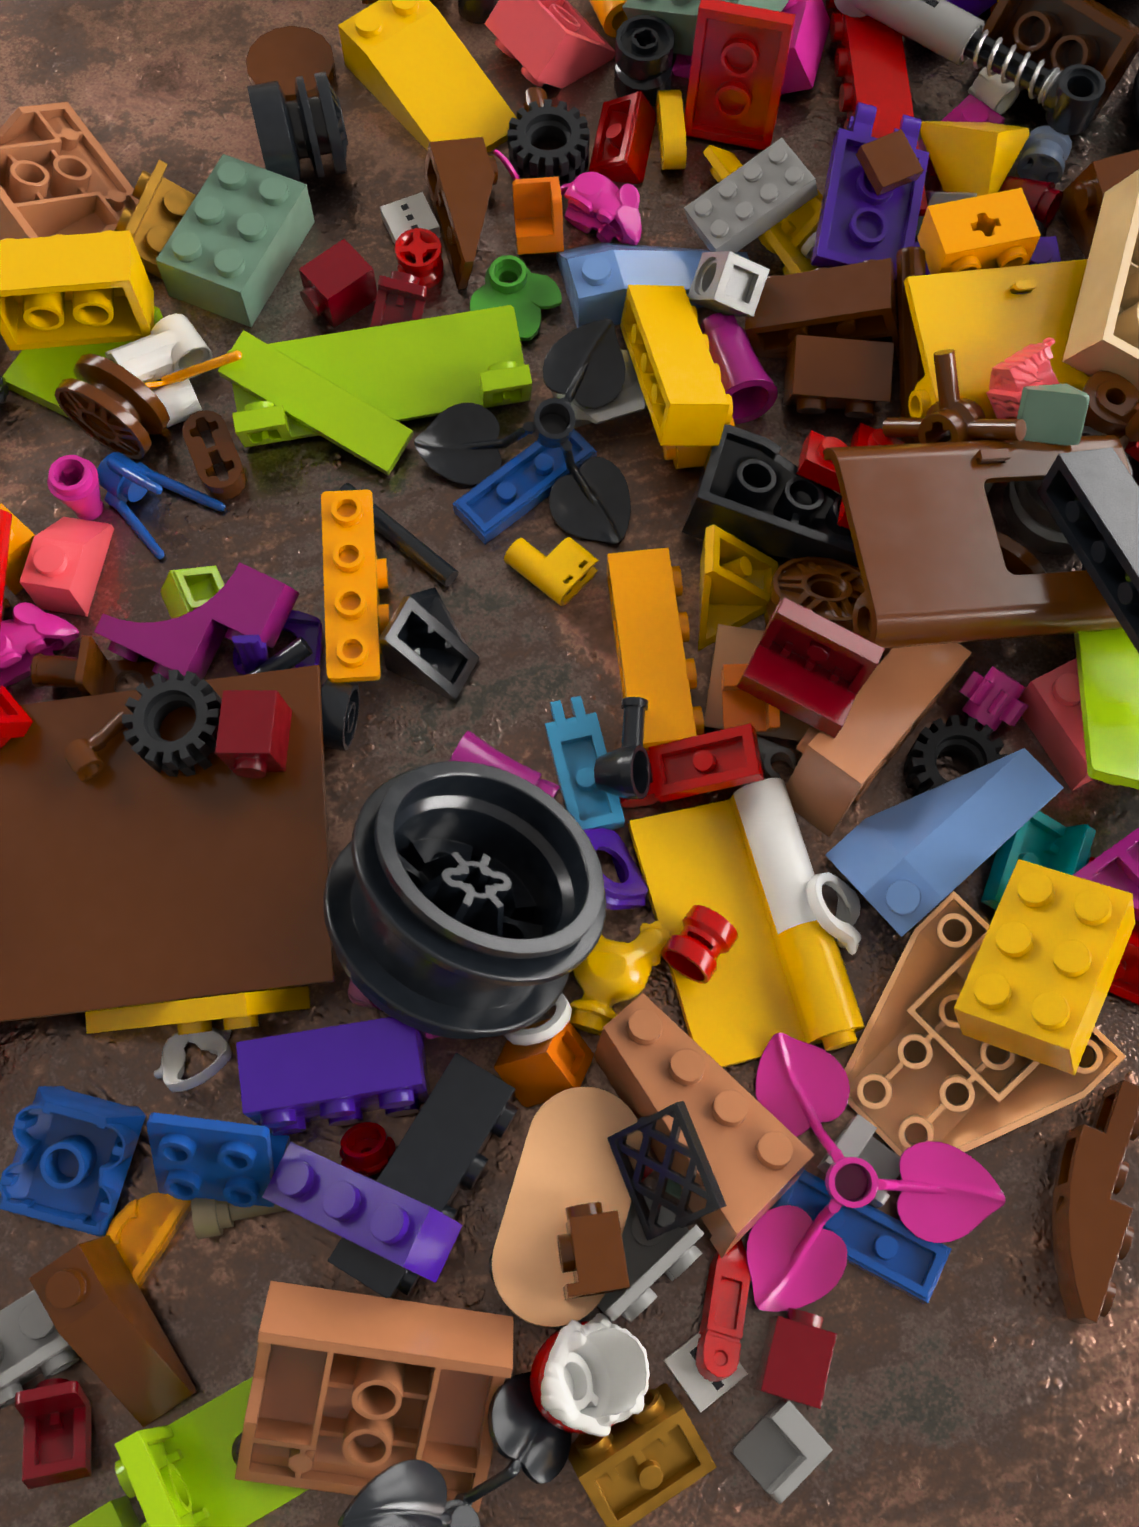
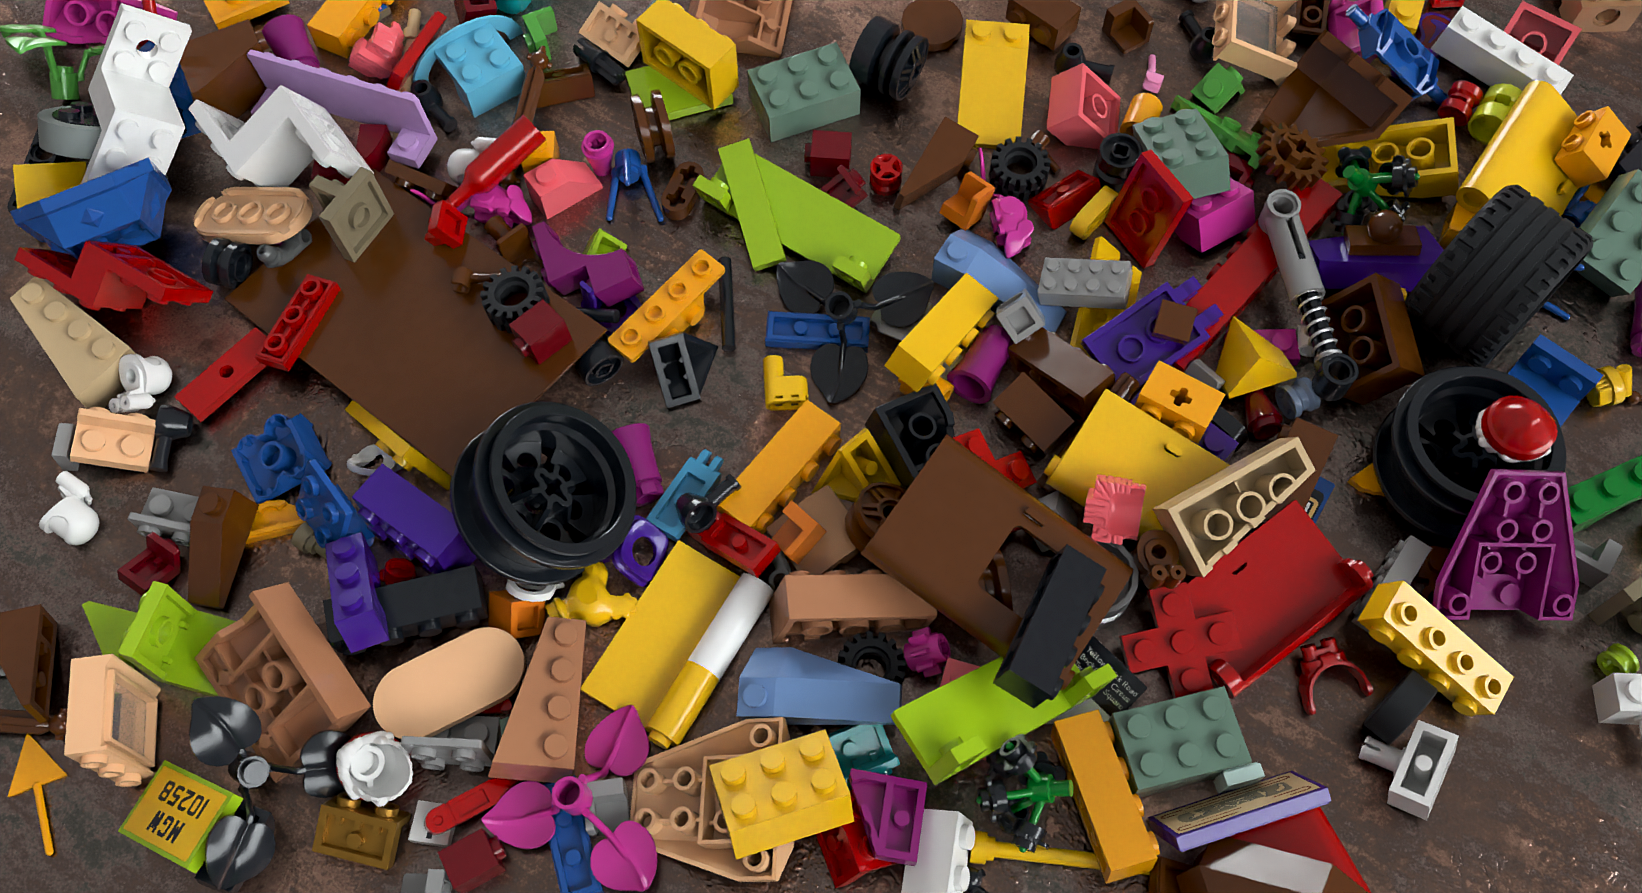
camera: 45 degrees right, 5 degrees down
white piece [105,313,213,383] -> none
pearl gold bracket [114,159,197,279] -> none
light orange piece [144,350,242,390] -> none
white hose [152,379,202,428] -> none
white tile [380,192,441,245] -> none
bright green plate [470,255,562,341] -> none
reddish brown brick [557,1202,630,1300] -> none
black window [607,1101,727,1241] -> none
red wheel [661,905,738,984] -> none
dark red bracket [737,597,884,738] -> none
white piece [806,872,861,955] -> none
reddish brown bar [882,349,1027,443] -> none
sand green slope [1017,383,1090,446] -> none

